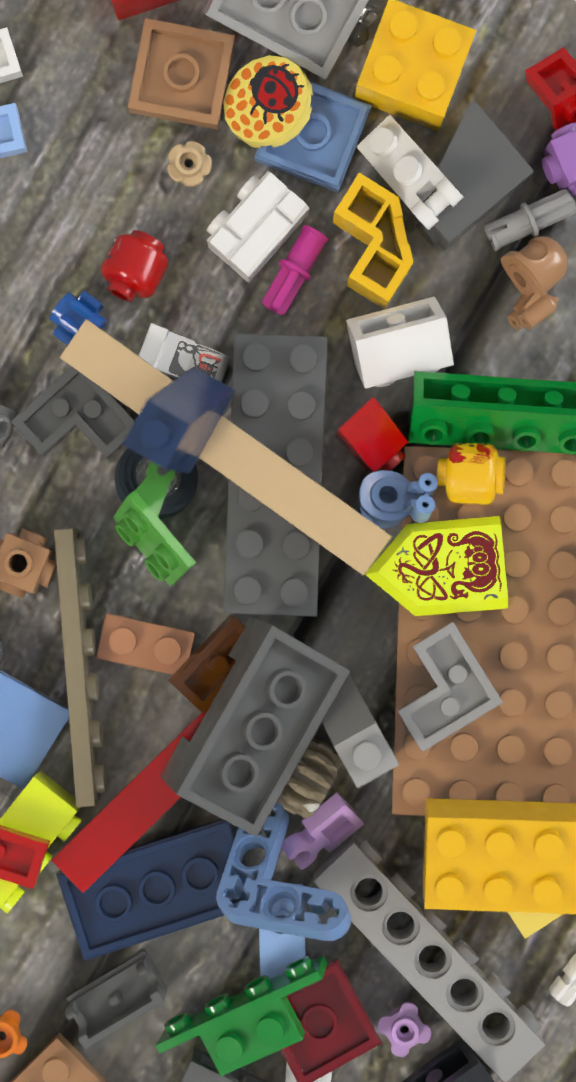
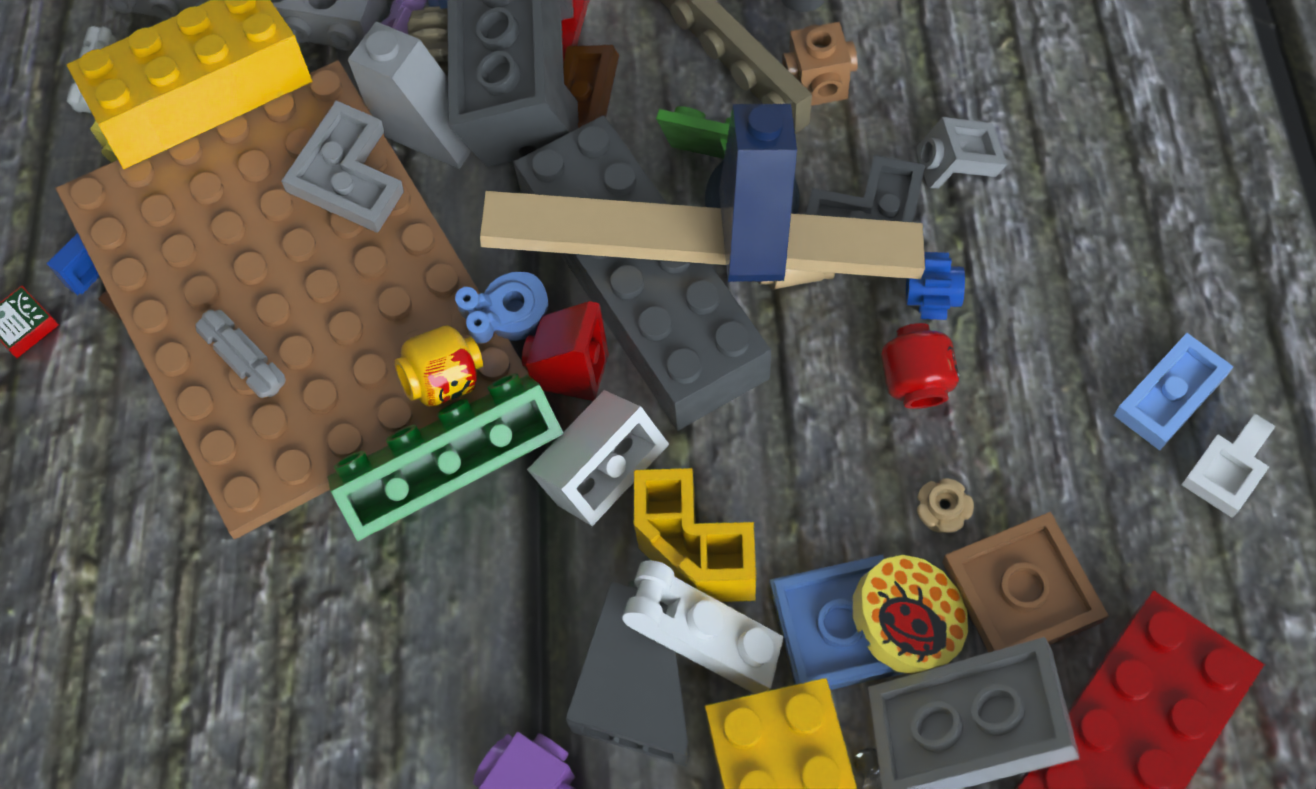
camera: 145 degrees right, 25 degrees down
nougat plate [96,613,196,675] -> none
white leg [139,323,231,382] -> none
white brick [207,171,309,283] -> none
dark pink axle [262,225,329,316] -> none
neon yellow tile [365,516,508,616] -> none
light grey axle [484,189,576,251] -> none
medium nougat piece [501,236,568,331] -> none

